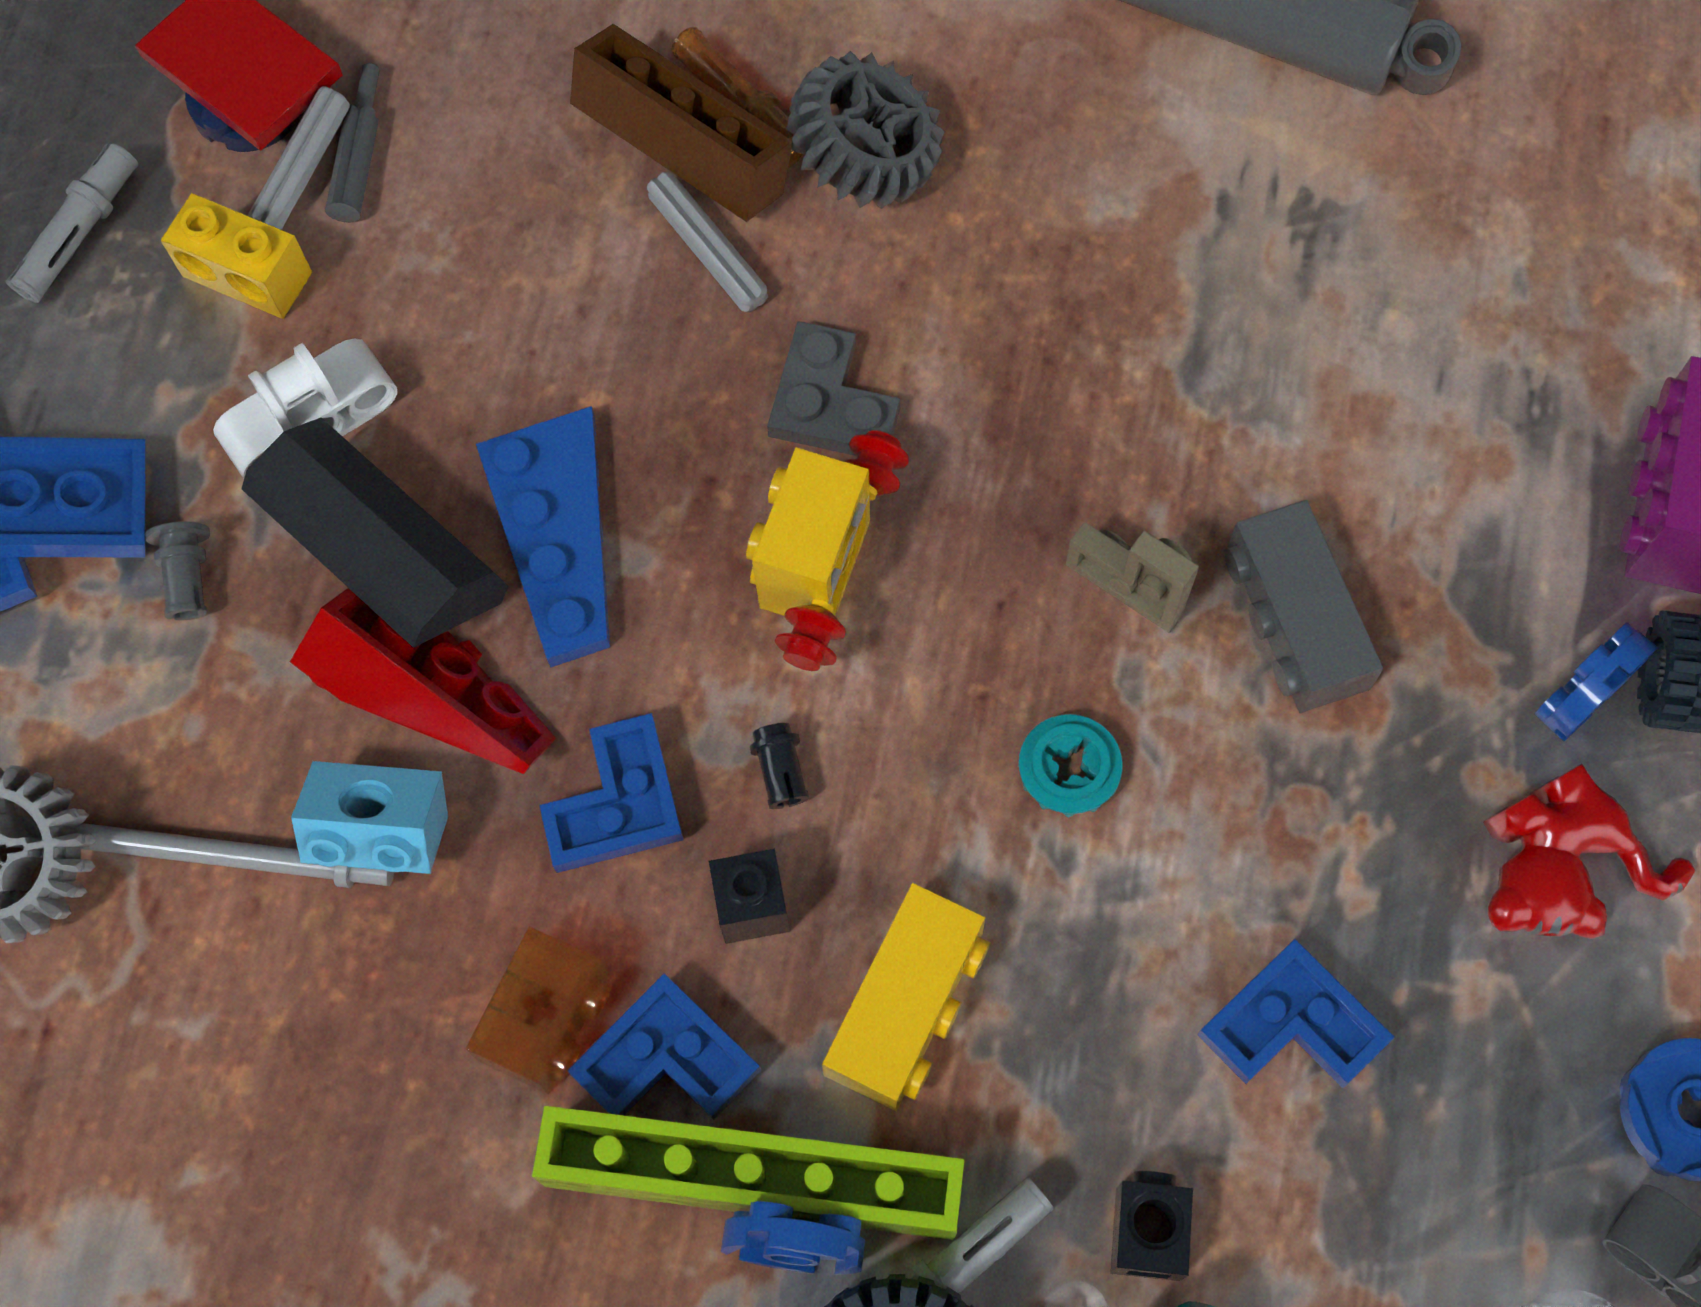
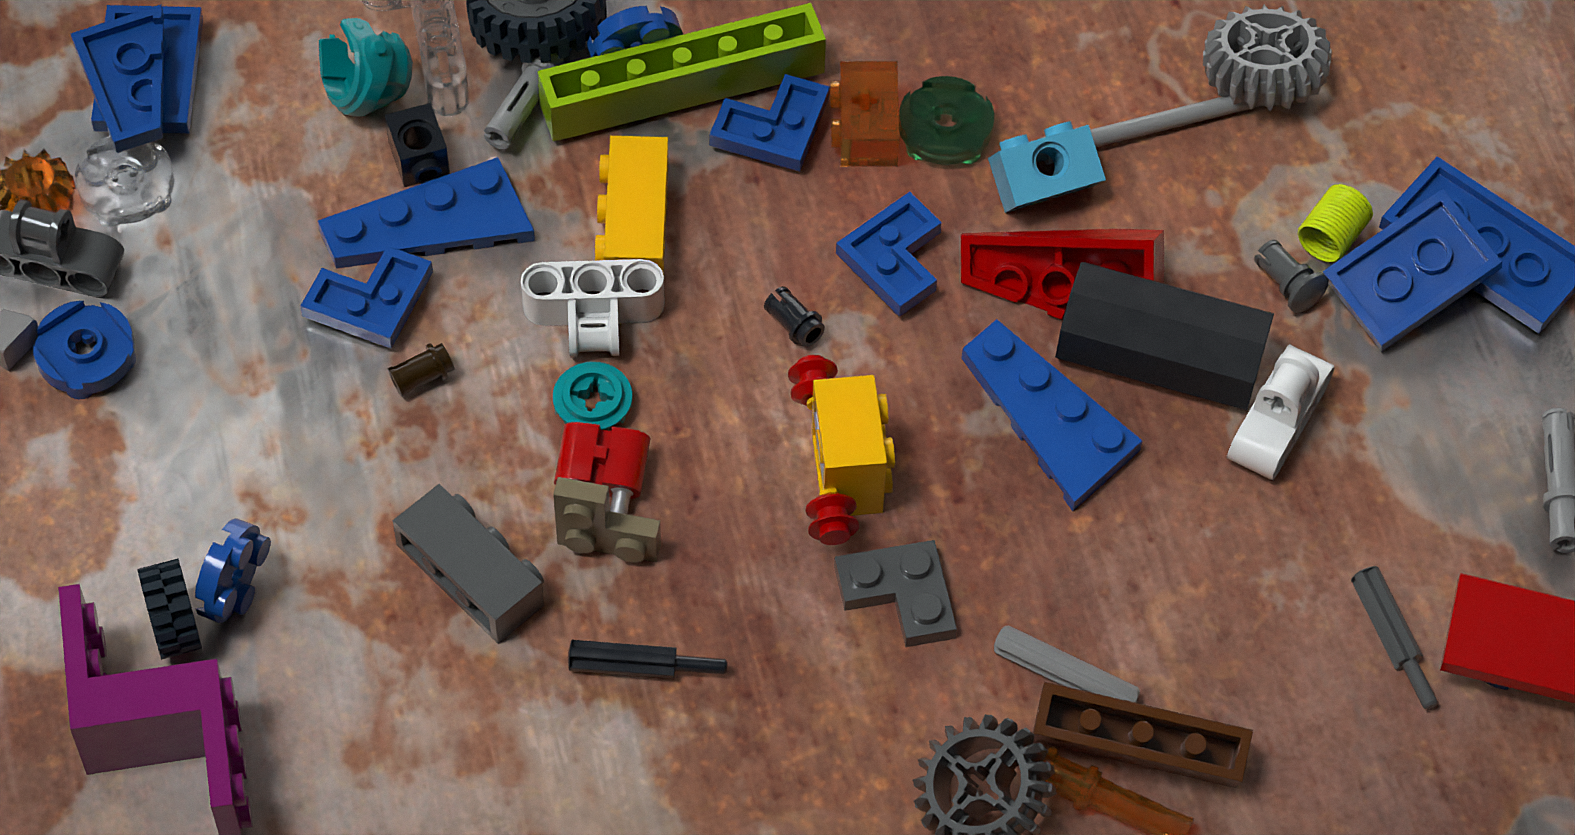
camera: 150 degrees right, 10 degrees down
yellow brick [161,193,313,319] -> none
light grey axle [248,86,349,230] -> none
black brick [709,848,790,944] -> none
red animal [1483,764,1695,939] -> none
none -> blue wing [317,157,535,269]
none -> dark brown pin [387,343,455,397]
none -> white piece [520,259,665,357]
none -> red piece [554,422,651,514]
none -> black axle [568,640,728,678]
none -> clear green plate [898,76,994,165]
none -> neon yellow piece [1297,184,1373,262]

